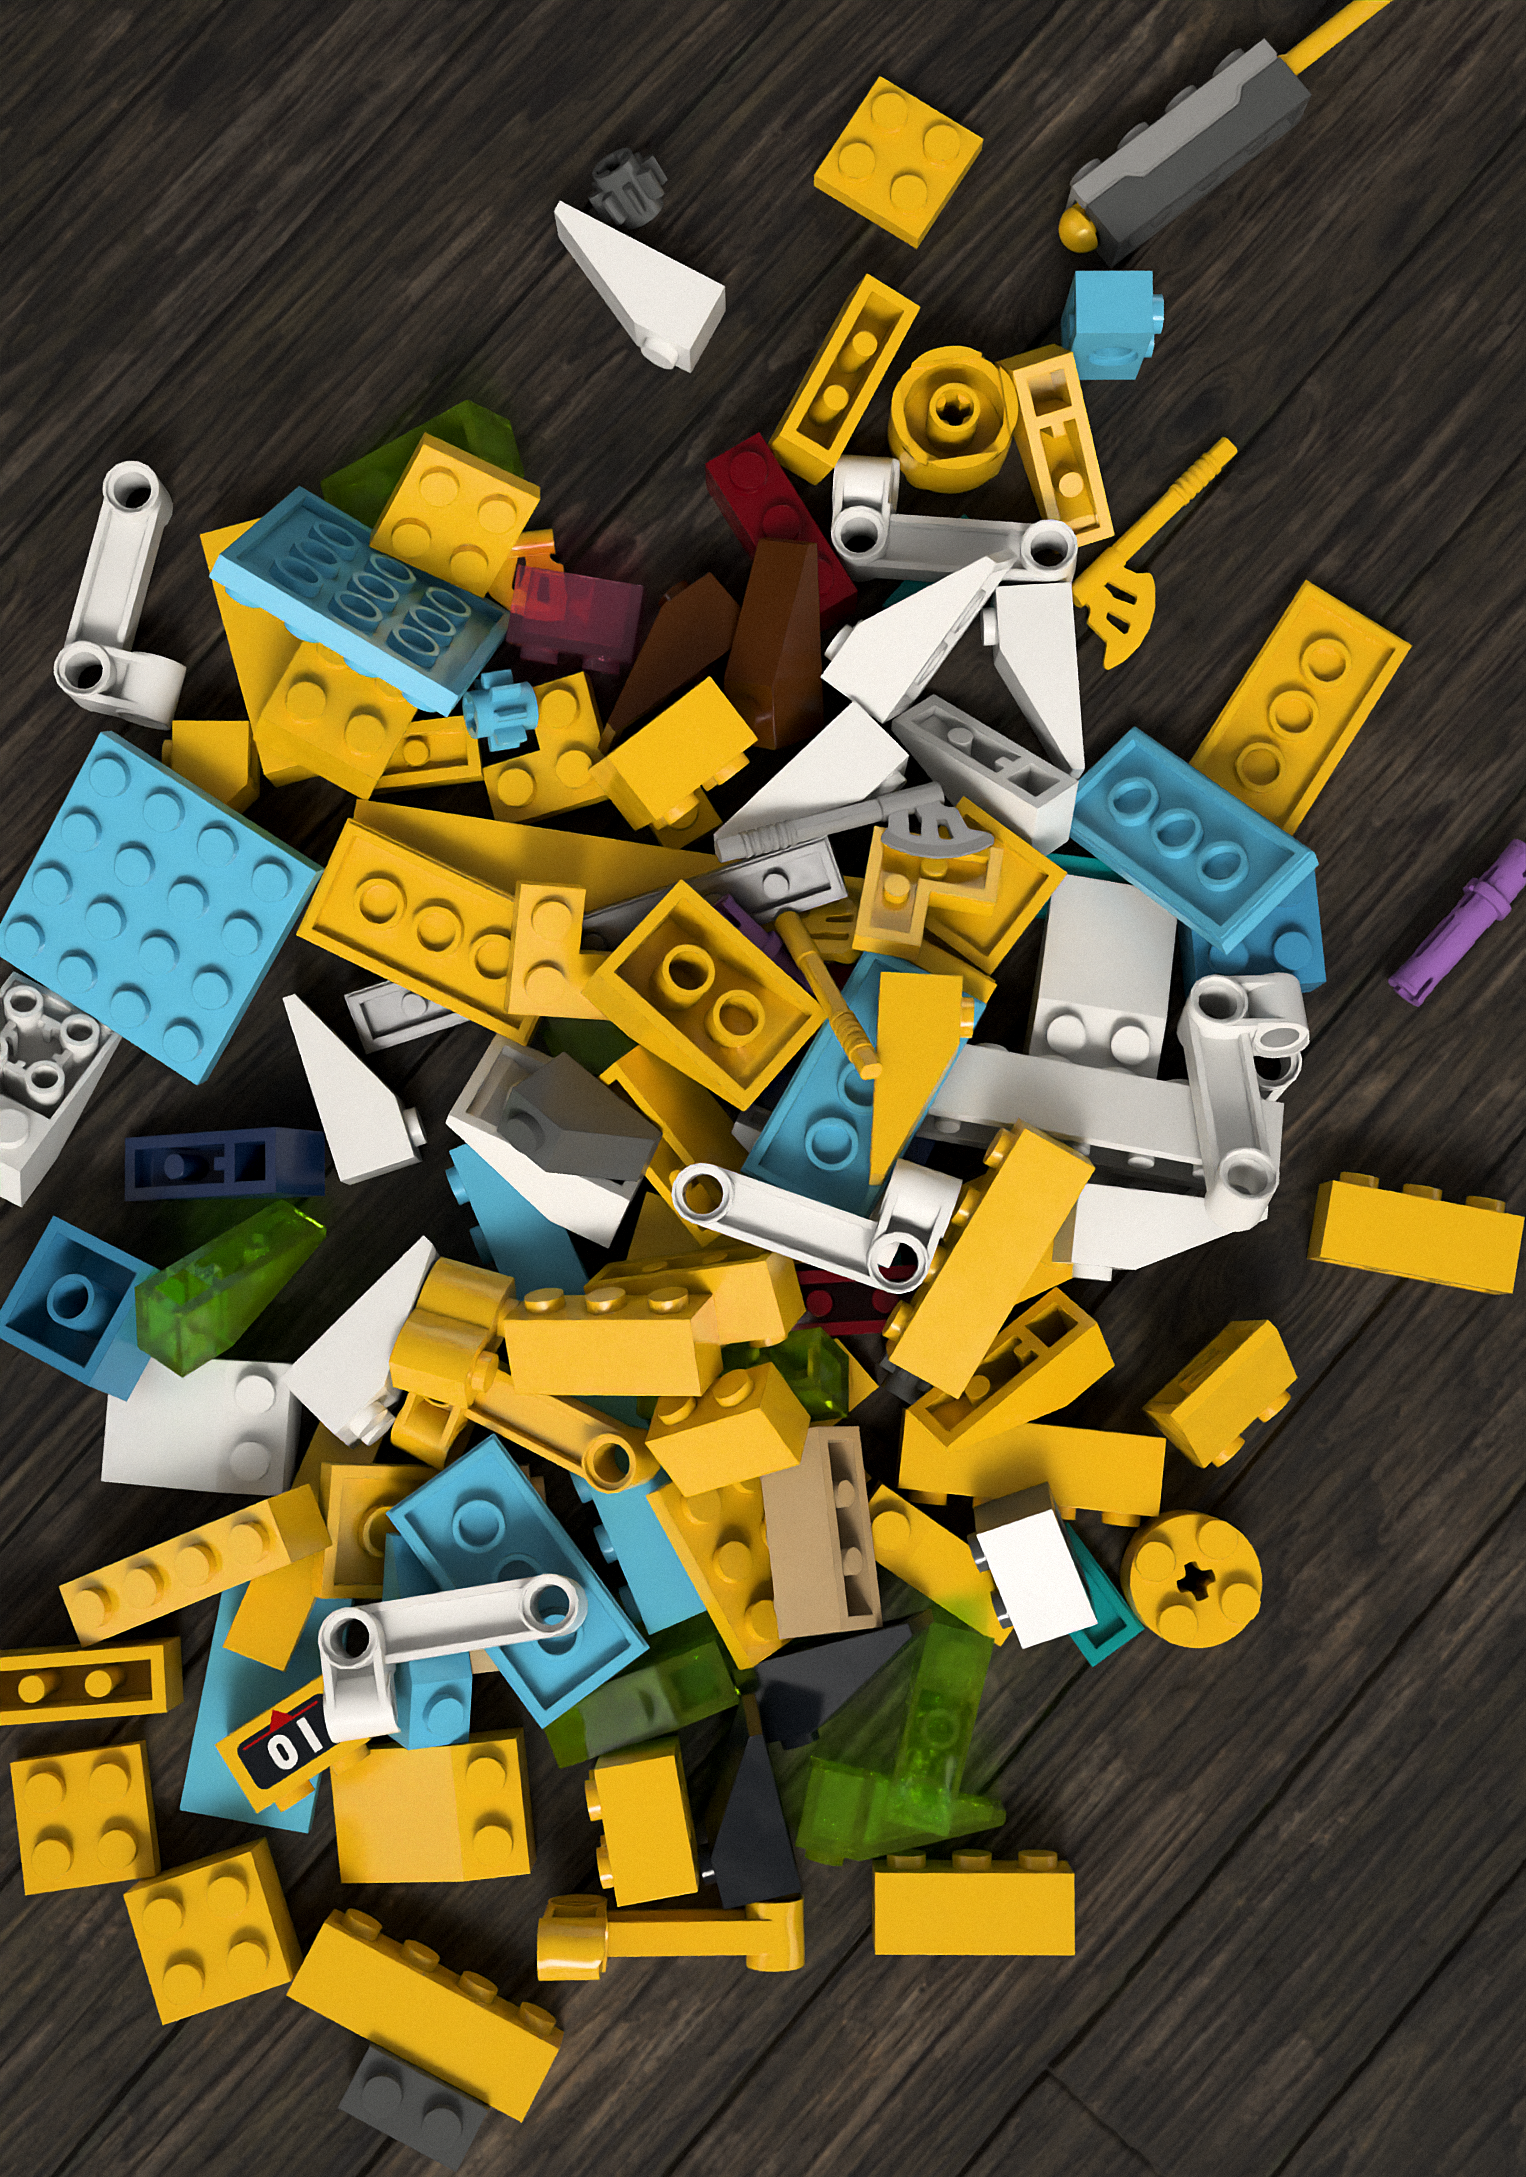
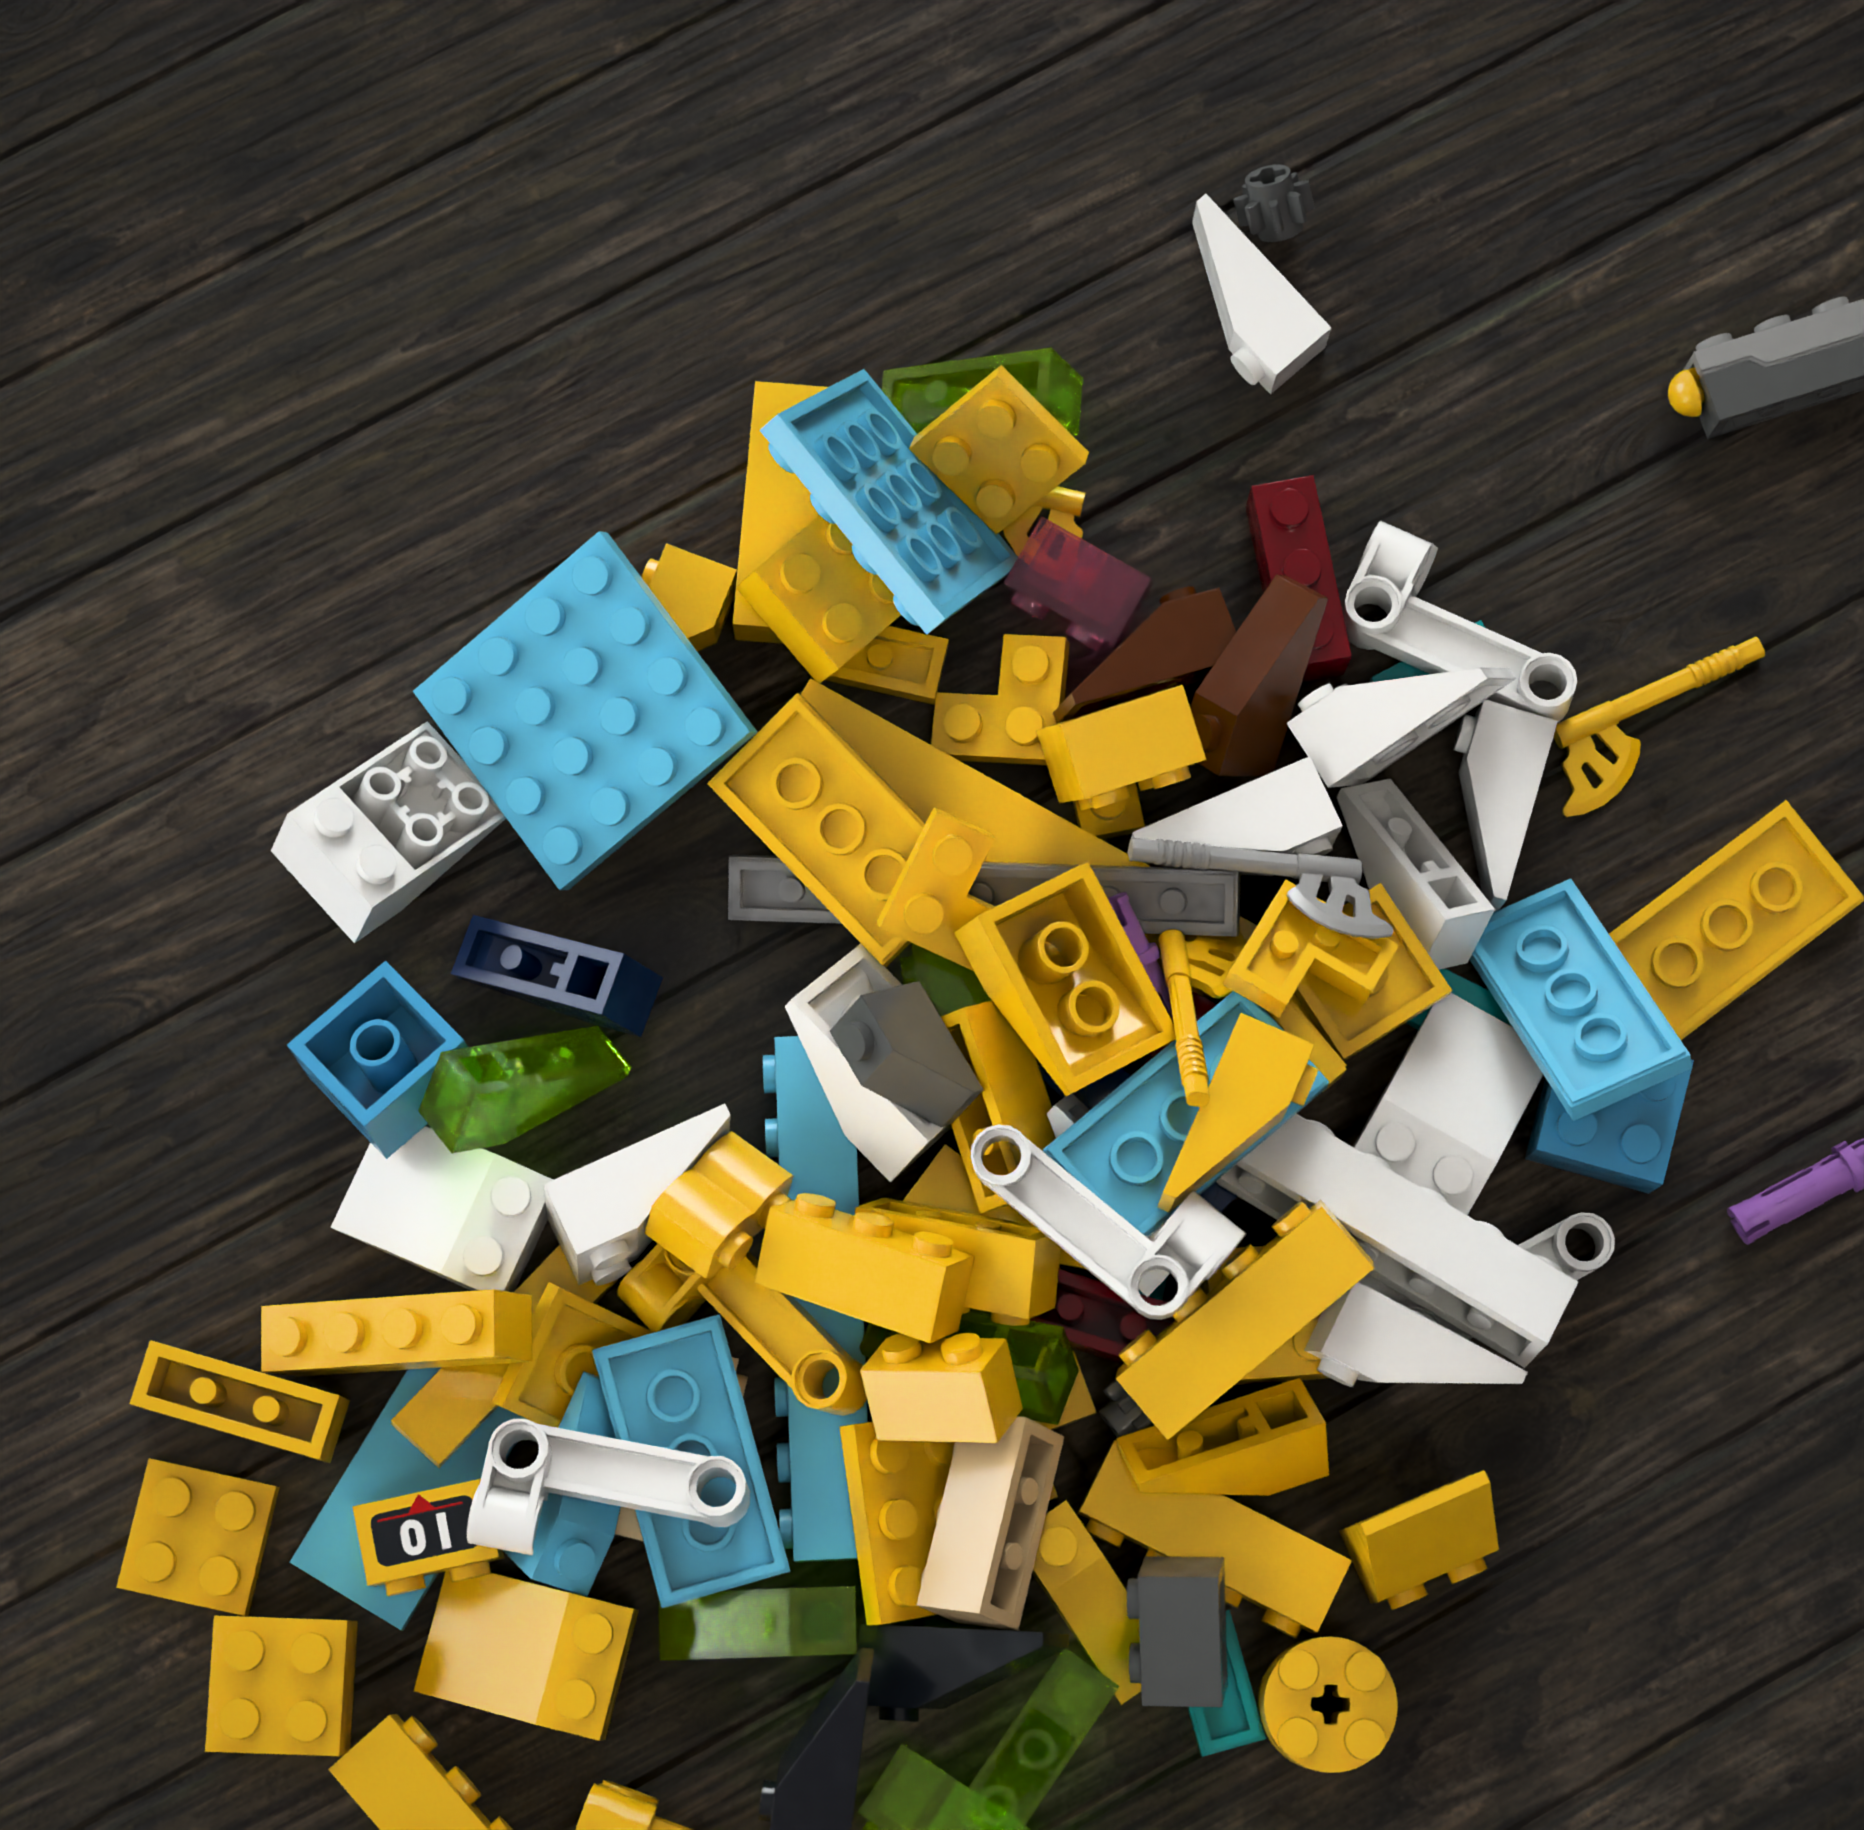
camera: 20 degrees right, 5 degrees down
white piece [54,461,186,730] -> none
white slope [283,994,427,1185] -> none
medium azure gear [462,669,539,752] -> none
yellow brick [585,1735,700,1907] -> none
yellow brick [767,273,920,486] -> none
yellow plate [814,76,984,249] -> none
yellow brick [888,346,1018,494] -> none
yellow slope [995,344,1115,554] -> none
medium azure brick [1061,271,1164,380] -> none
white piece [1176,972,1309,1232] -> none
yellow brick [1307,1172,1525,1295] -> none

